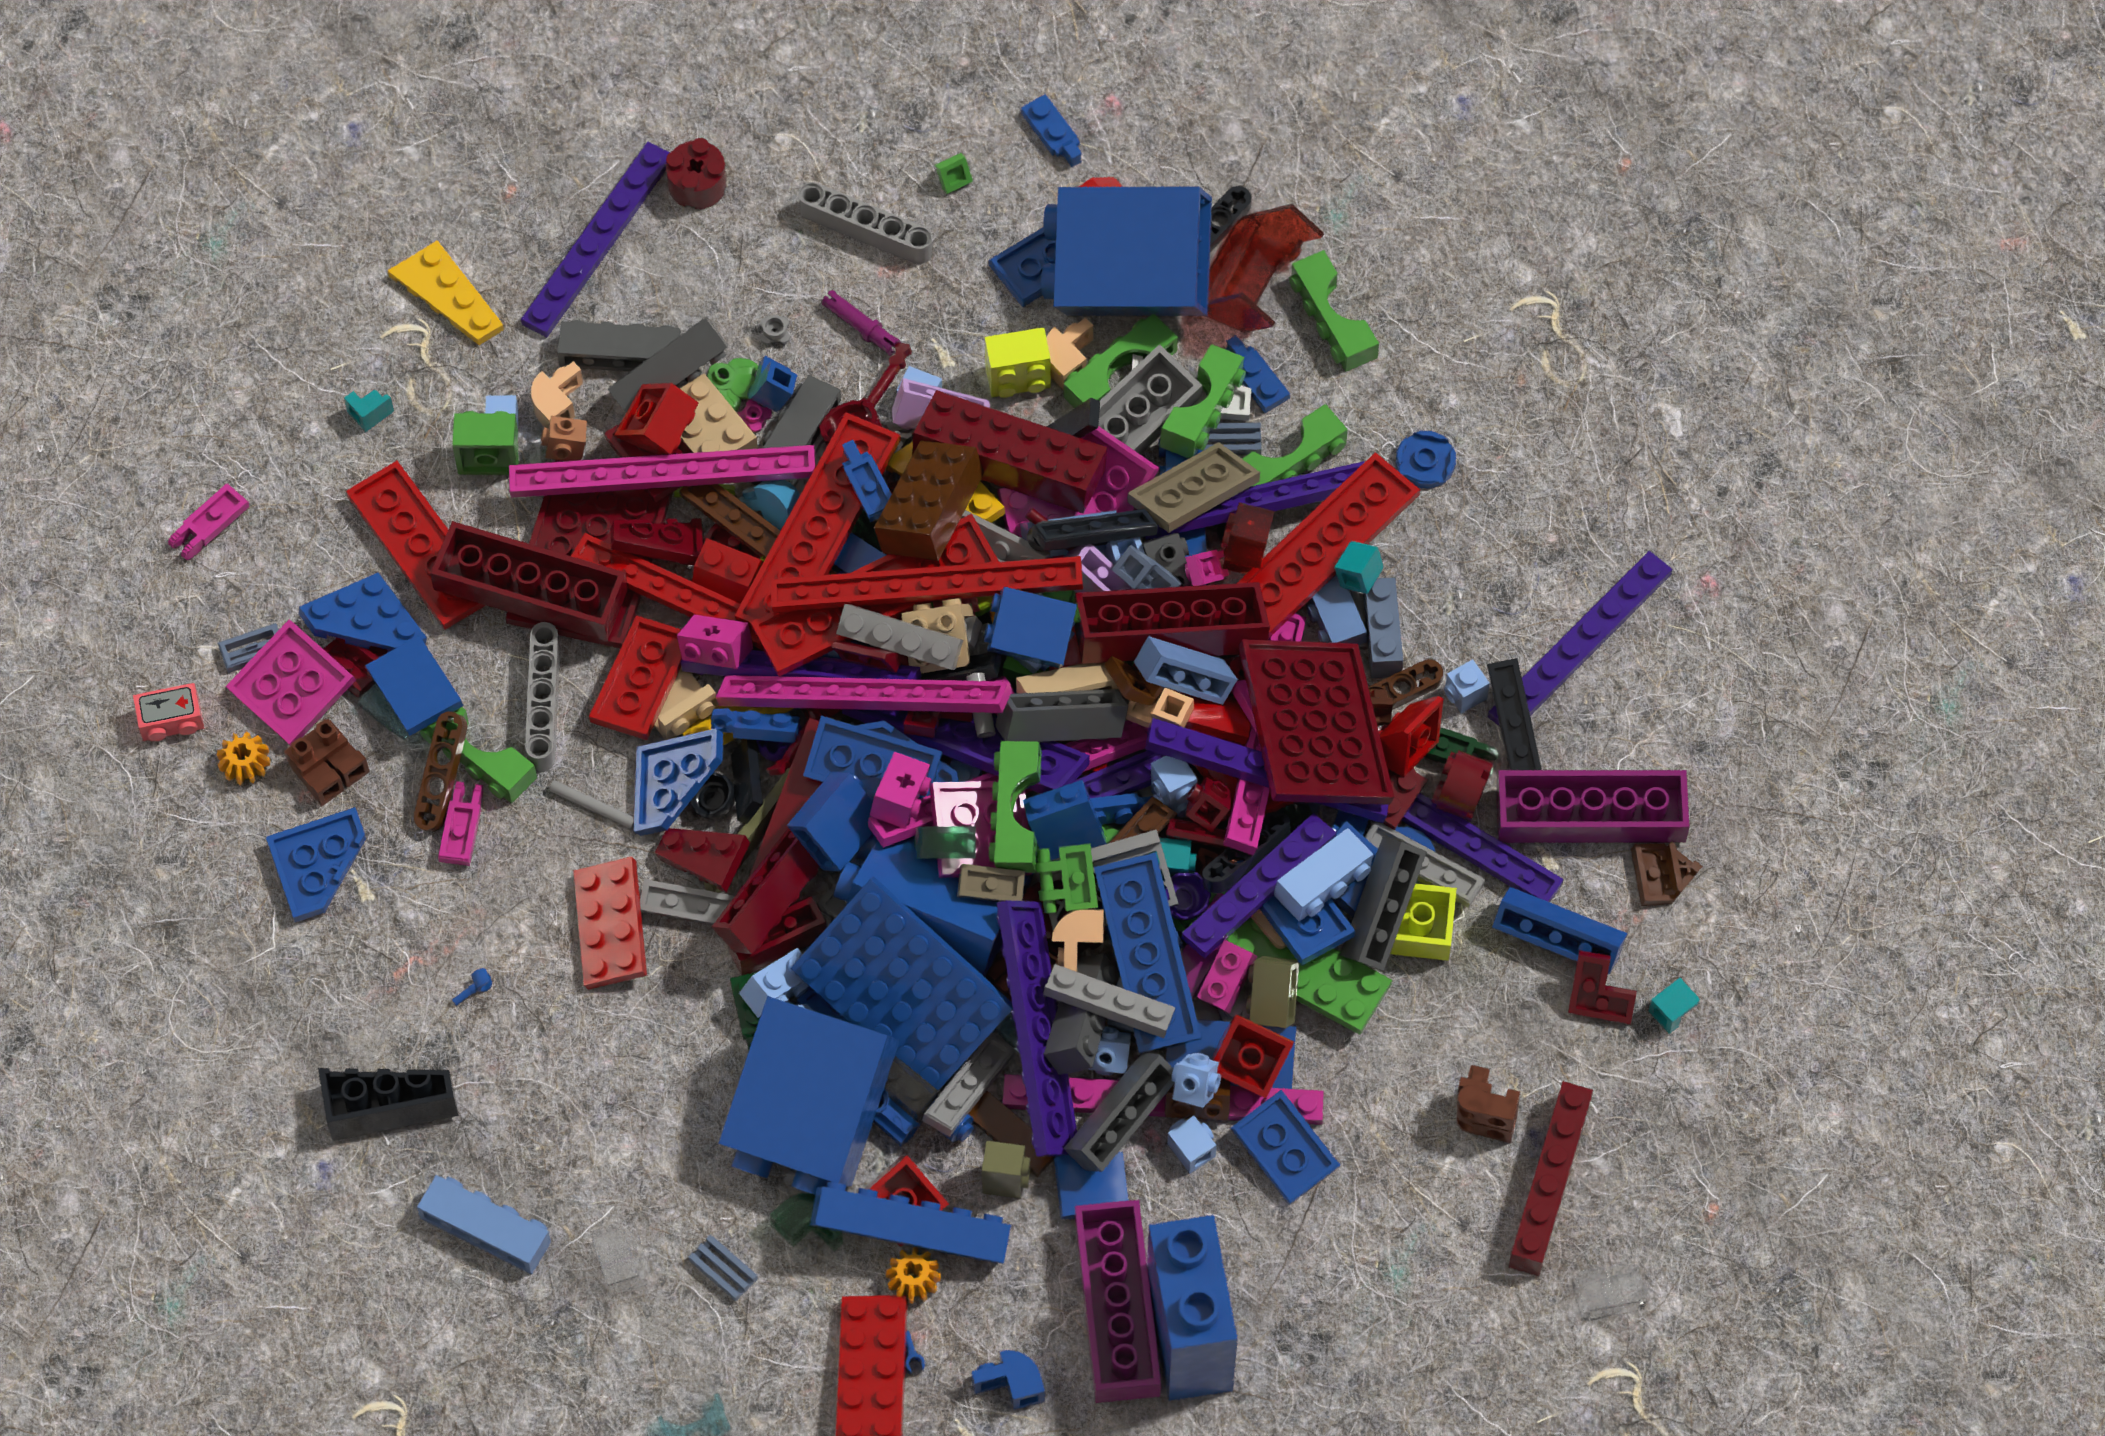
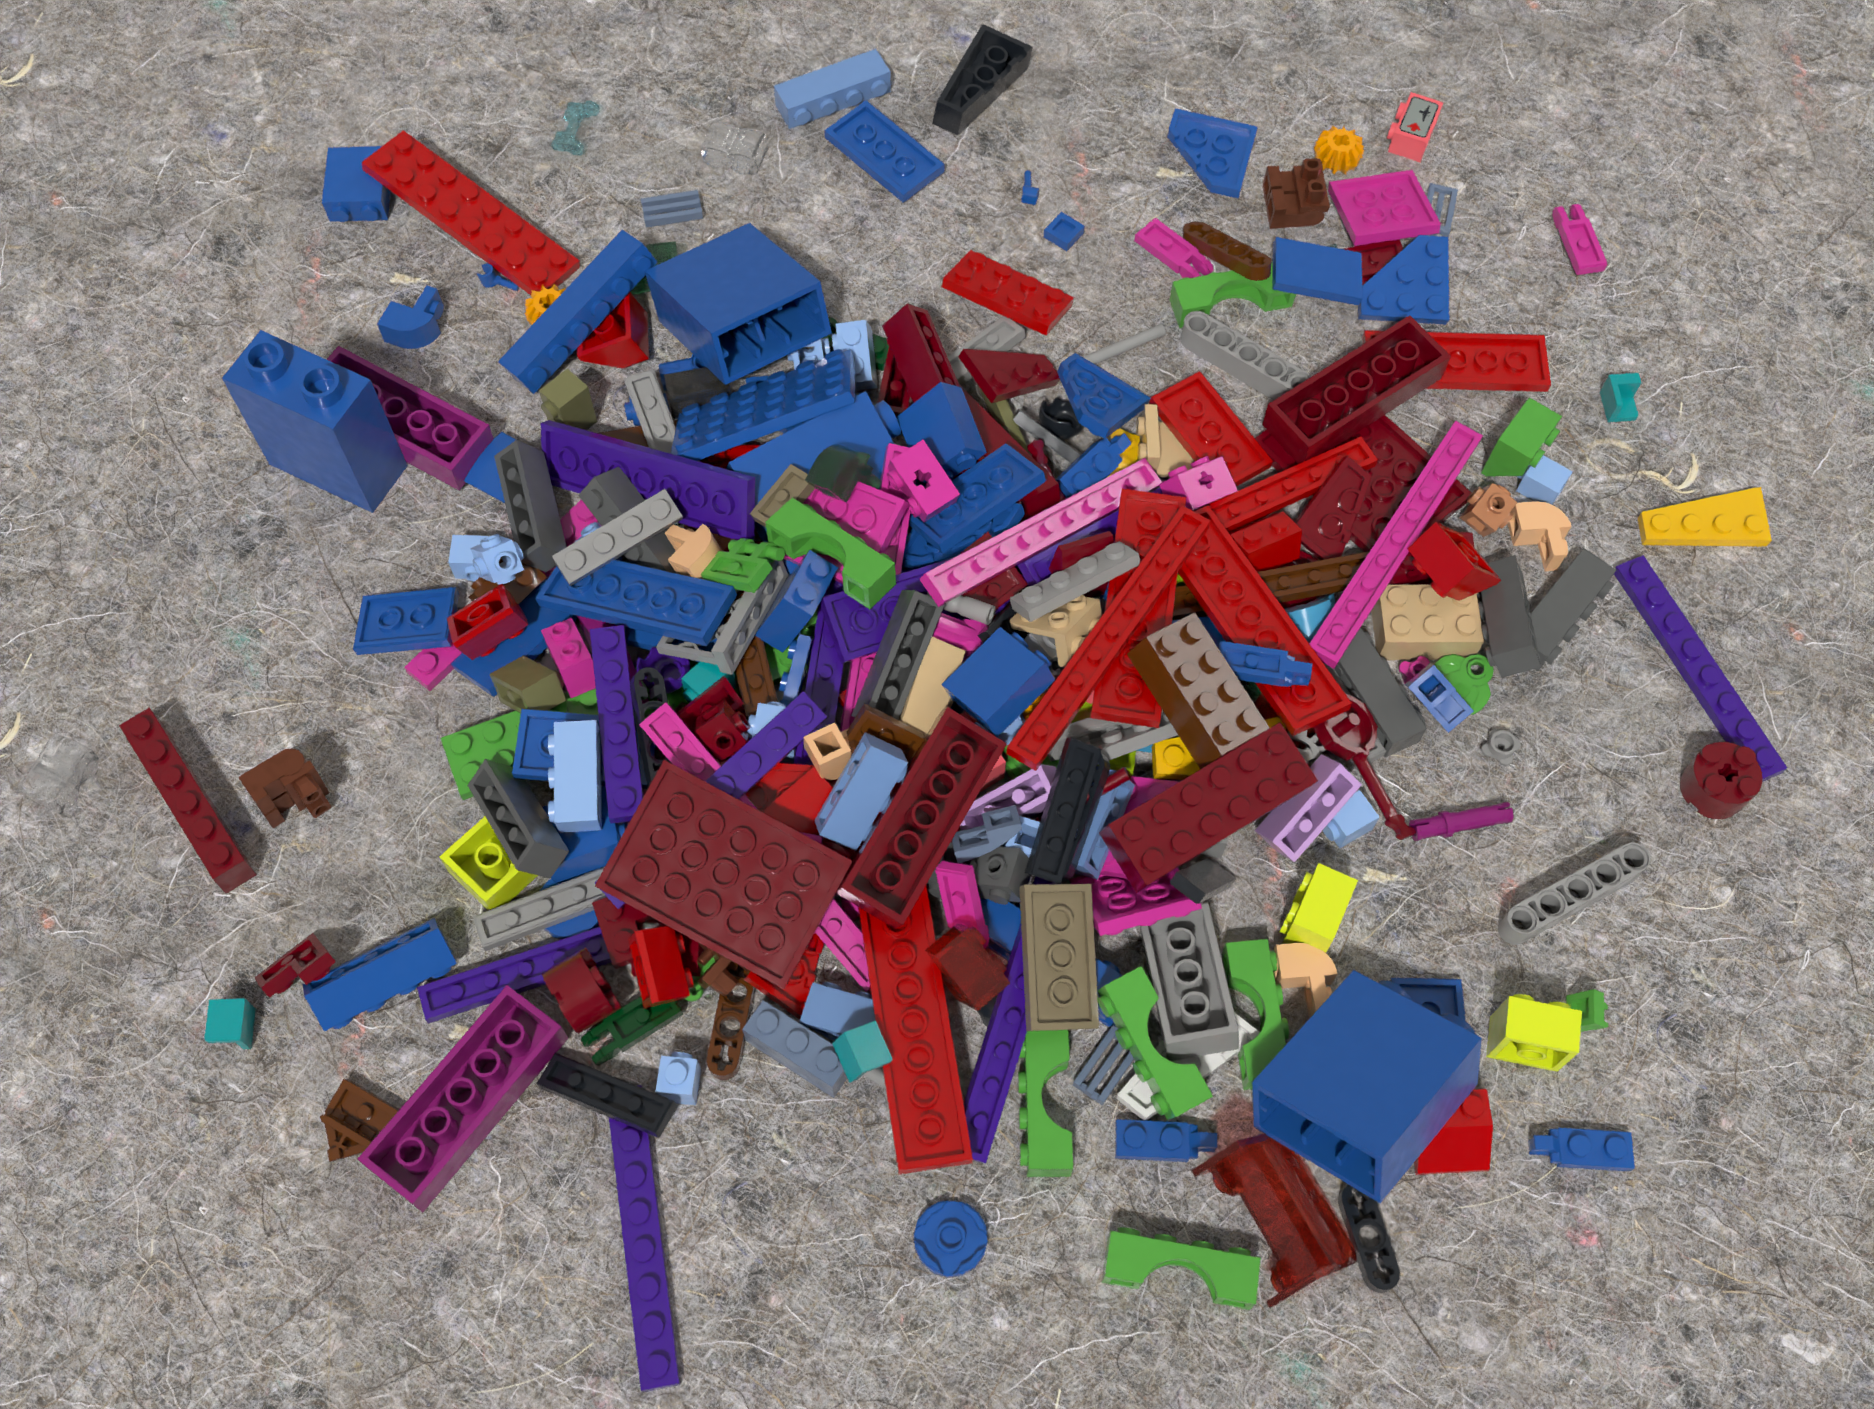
camera: 125 degrees right, 0 degrees up
none -> blue plate [824,100,945,203]
none -> blue plate [1043,212,1085,251]
none -> neon yellow brick [1486,994,1582,1072]

